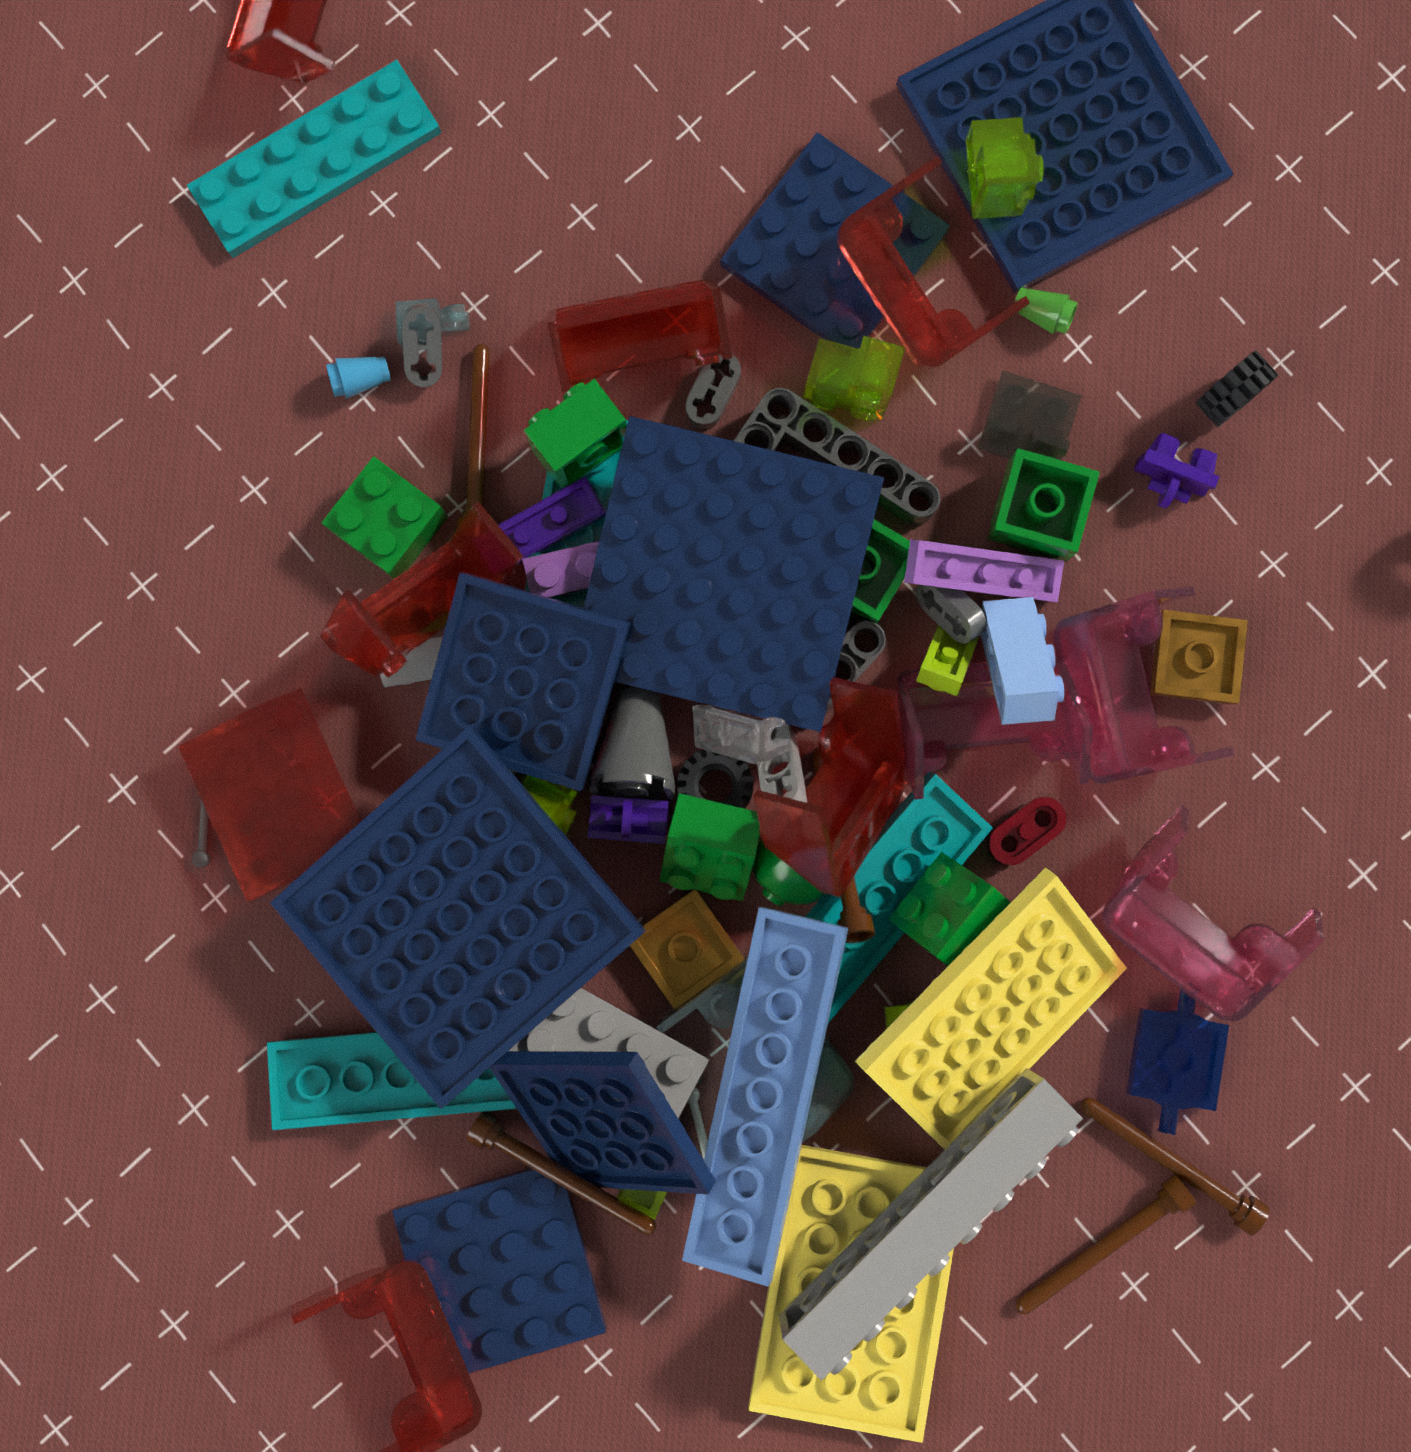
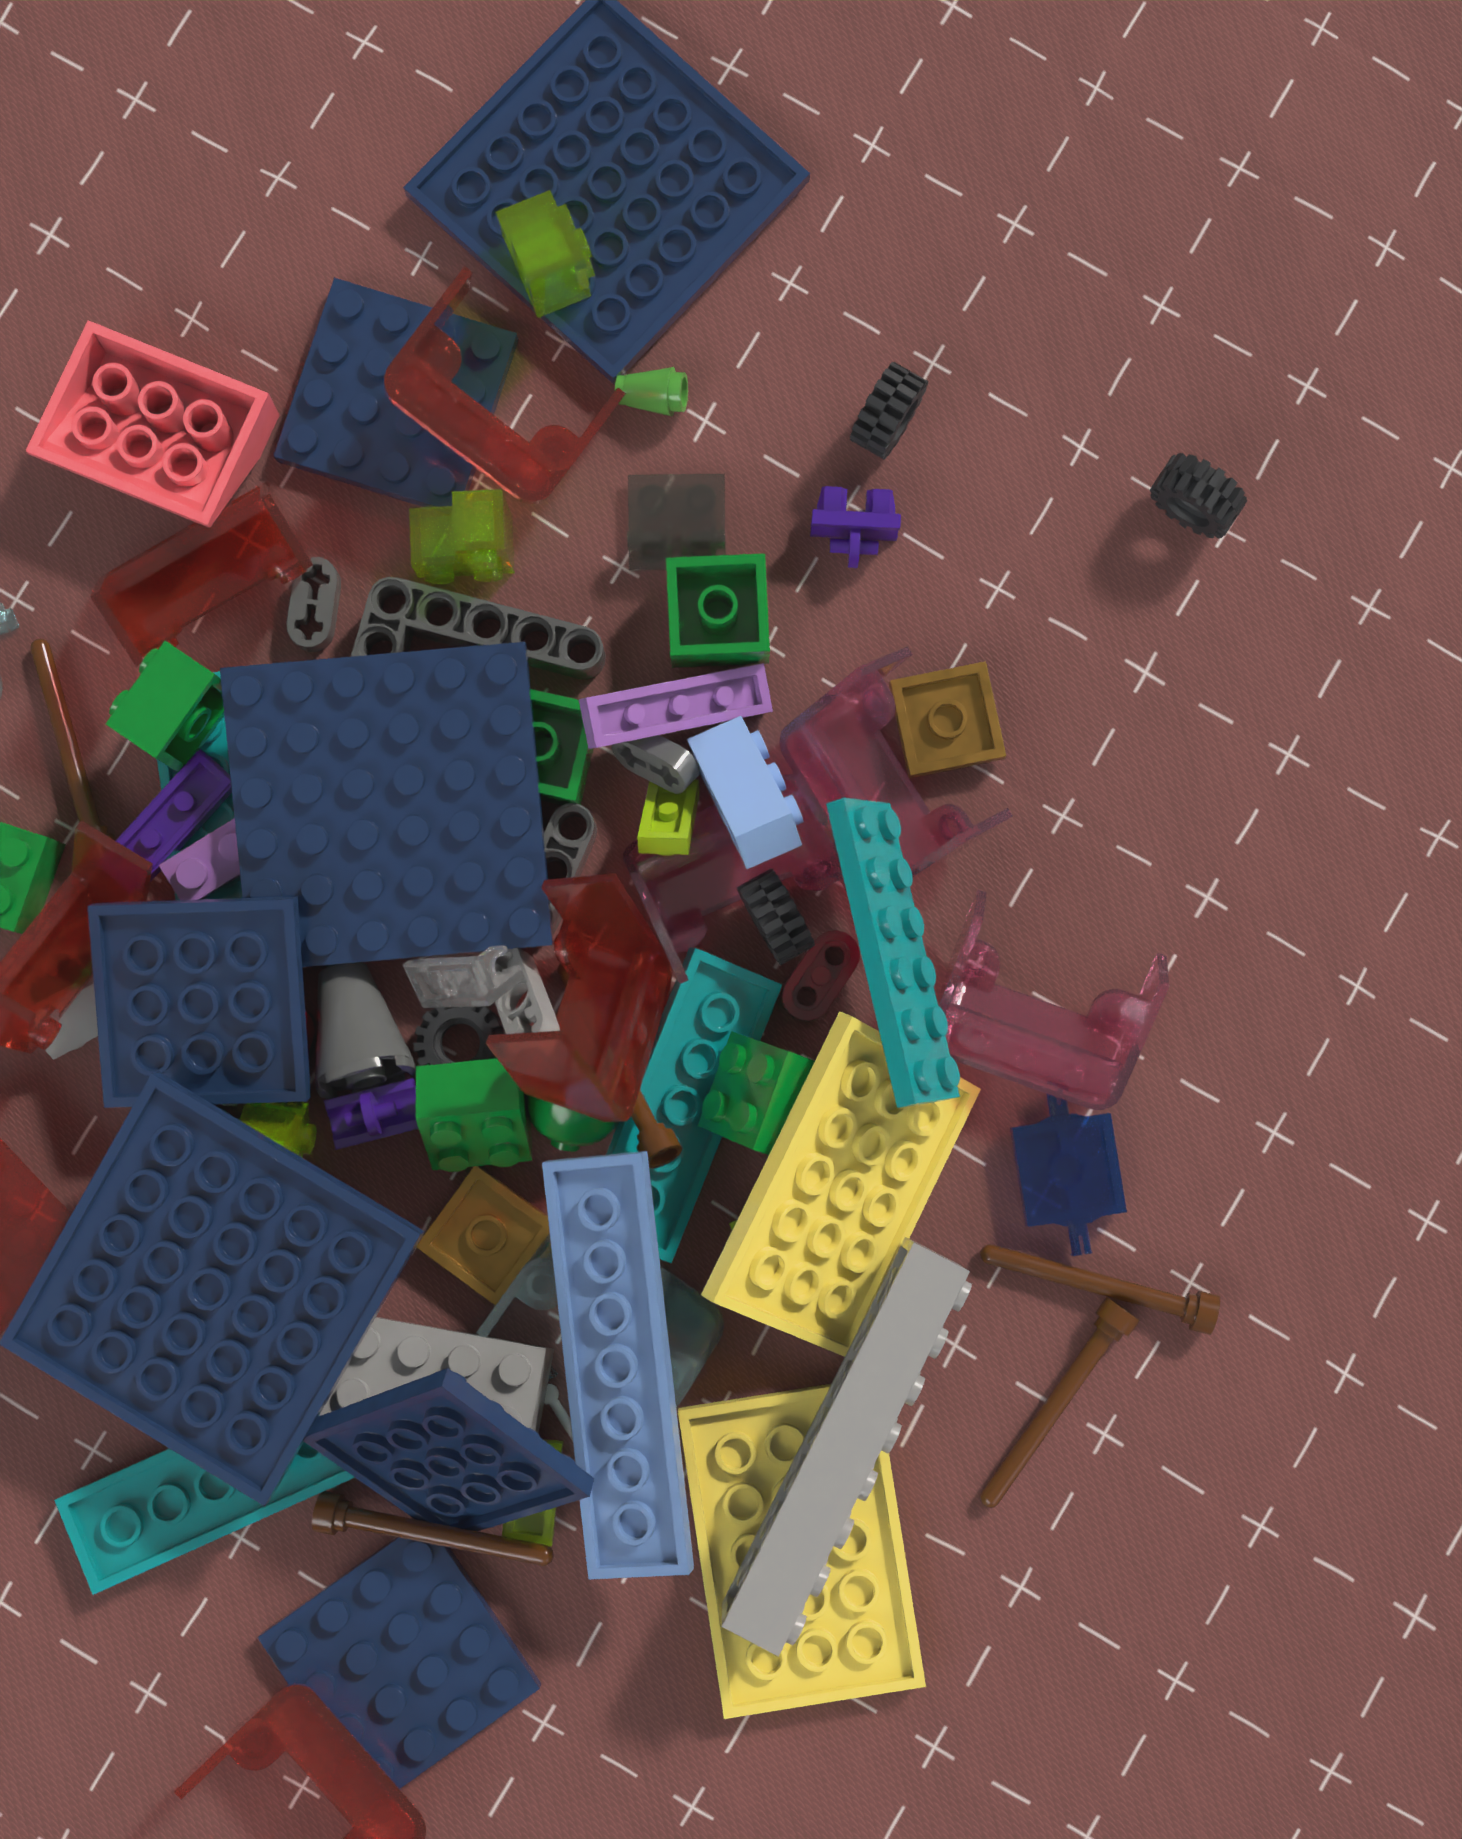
camera: 20 degrees left, 0 degrees up
none -> coral slope [26,320,280,528]
none -> black tyre [737,868,815,965]
none -> teal plate [826,798,960,1108]

